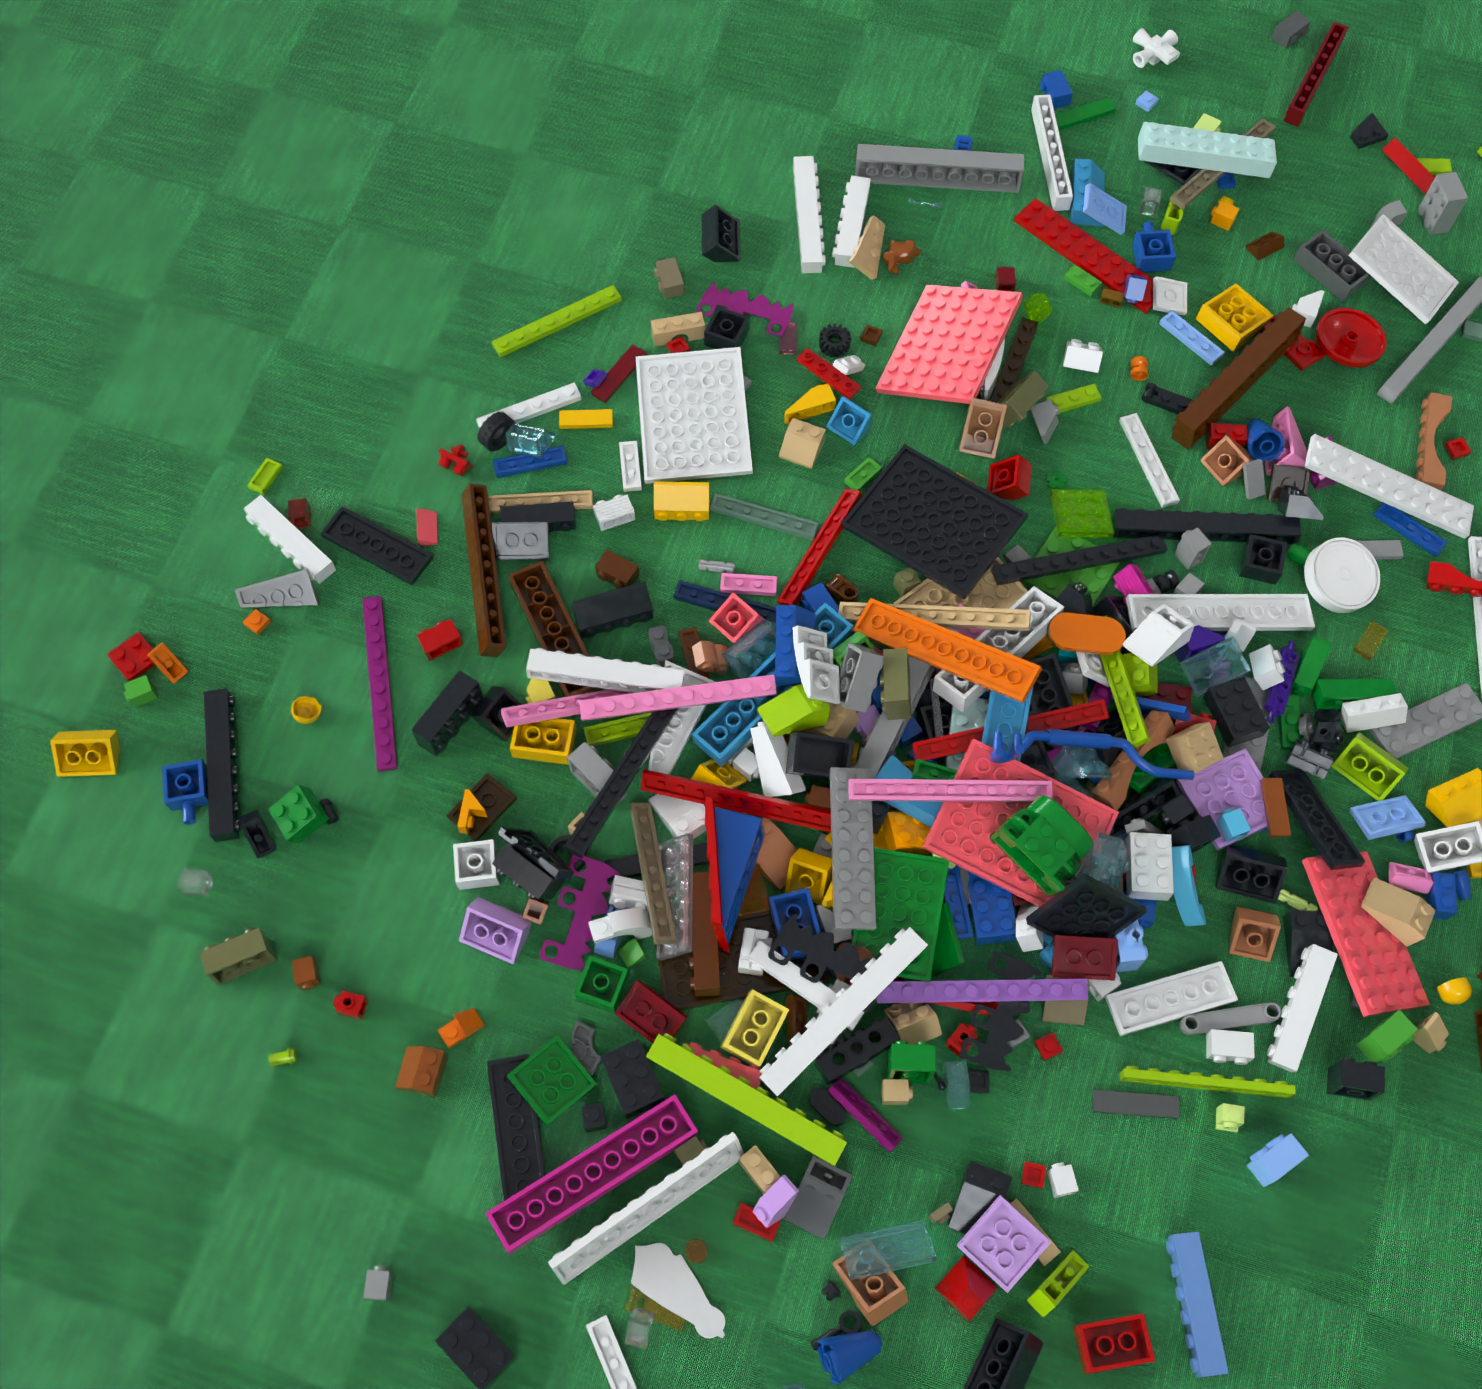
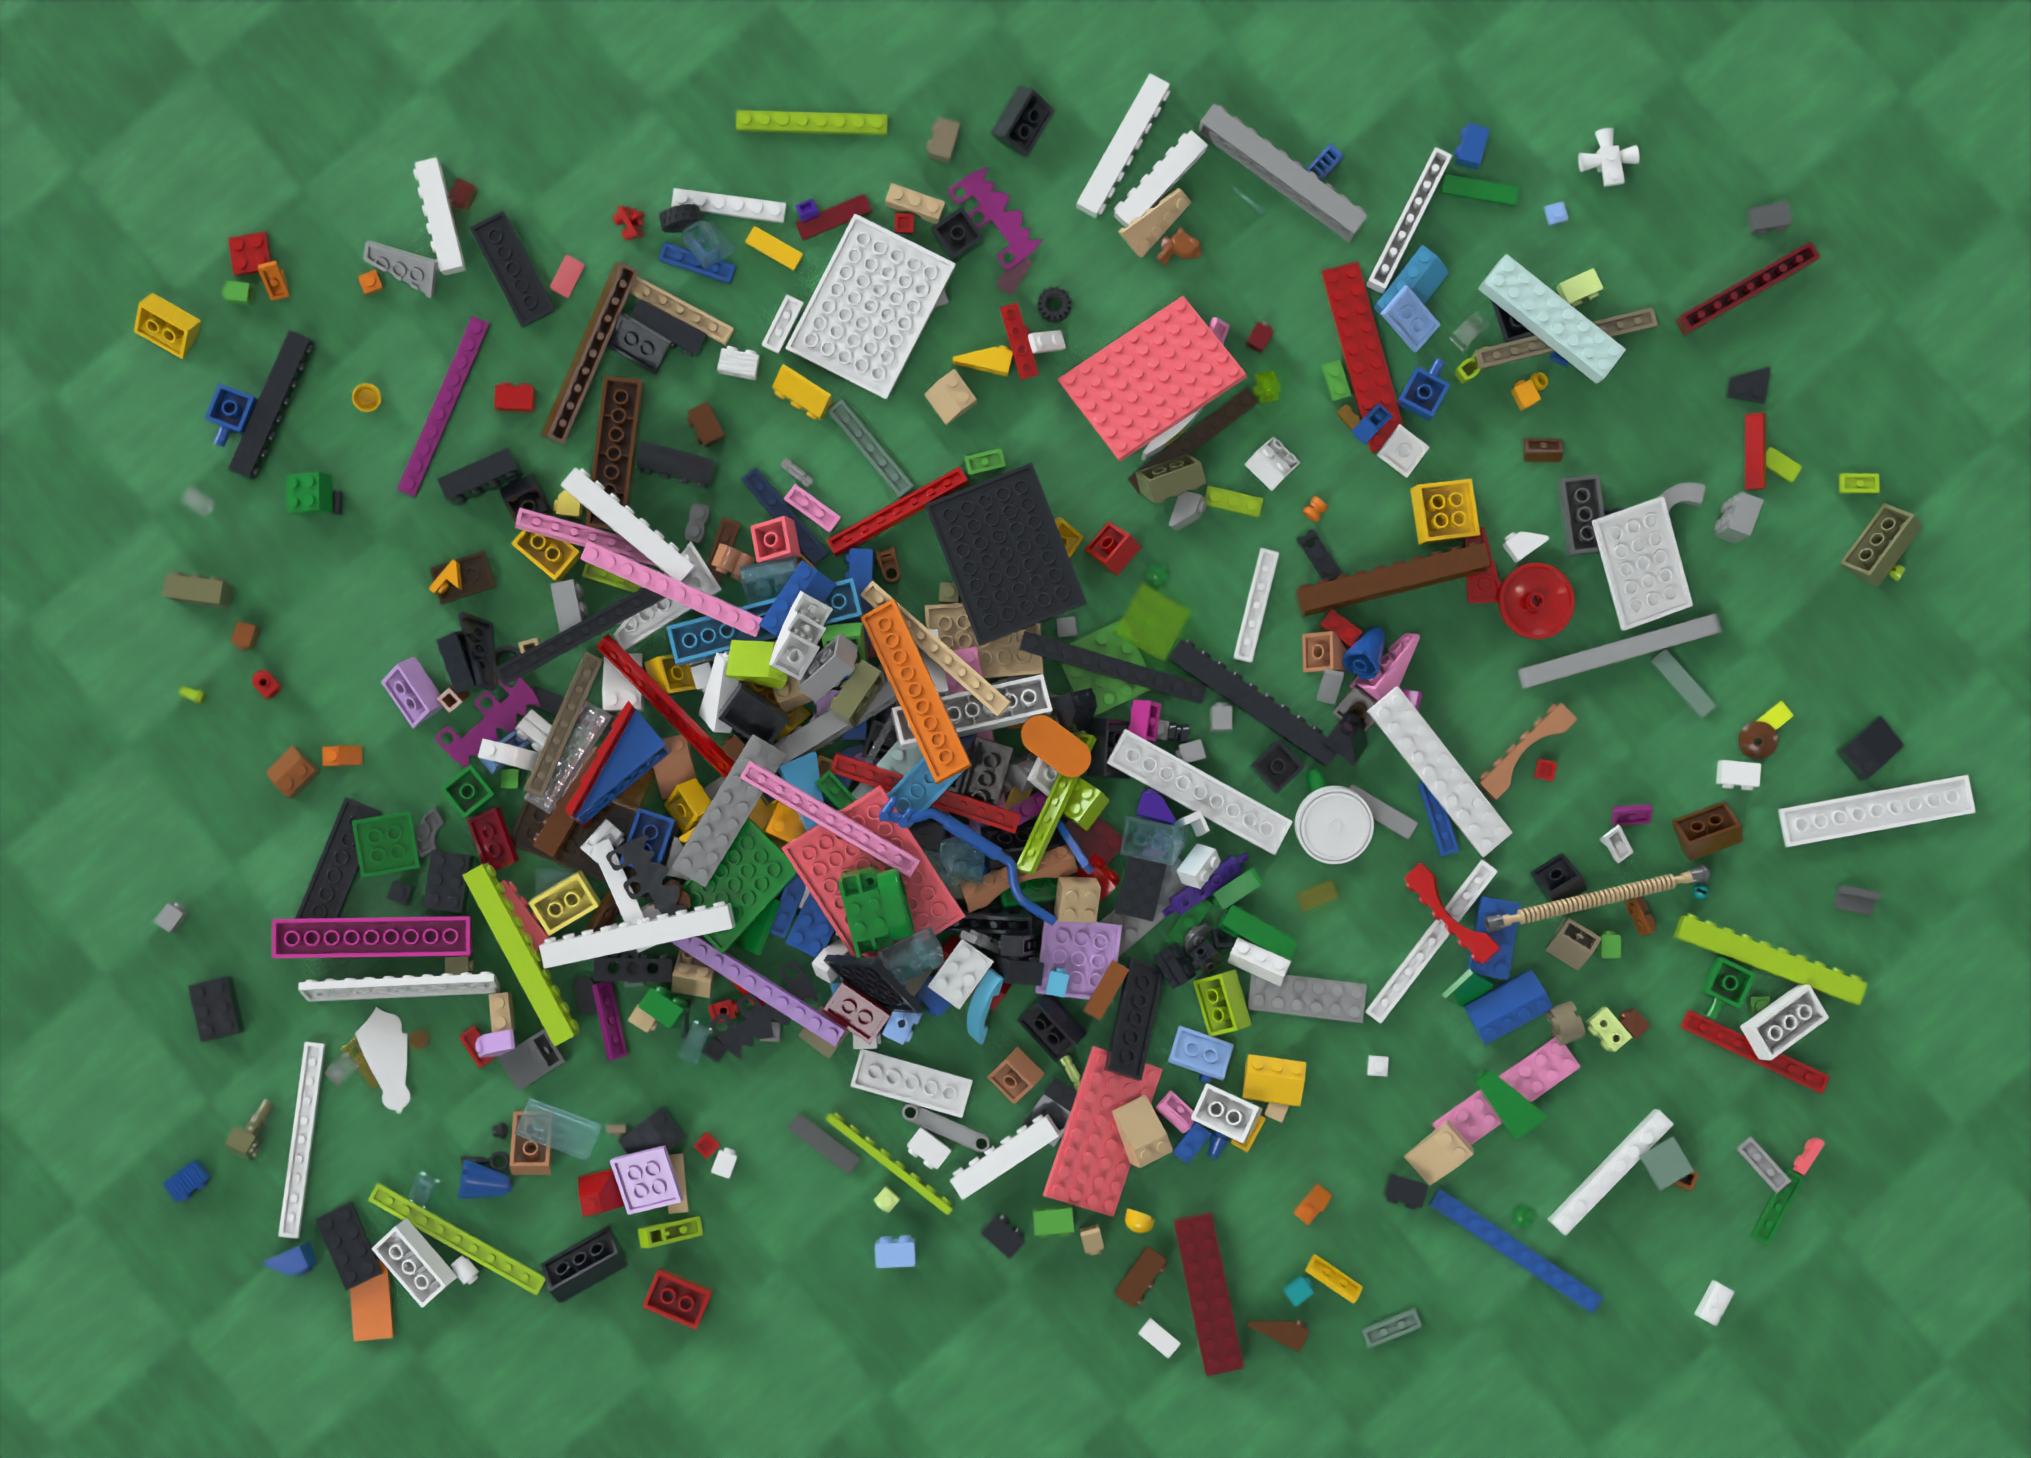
camera: 30 degrees right, 20 degrees up
black slope [239,809,276,859] -> none
lime tile [247,457,283,495] -> none
white brick [453,839,499,890] -> none
dark azure slope [826,396,872,445] -> none
reddish brown tile [860,324,883,347] -> none
medium nougat slope [959,398,1007,459] -> none
red plate [1034,1033,1063,1062] -> none
white slope [1123,604,1195,667] -> none
light blue plate [1159,311,1224,366] -> none
medium blue brick [1166,1232,1229,1378] -> none

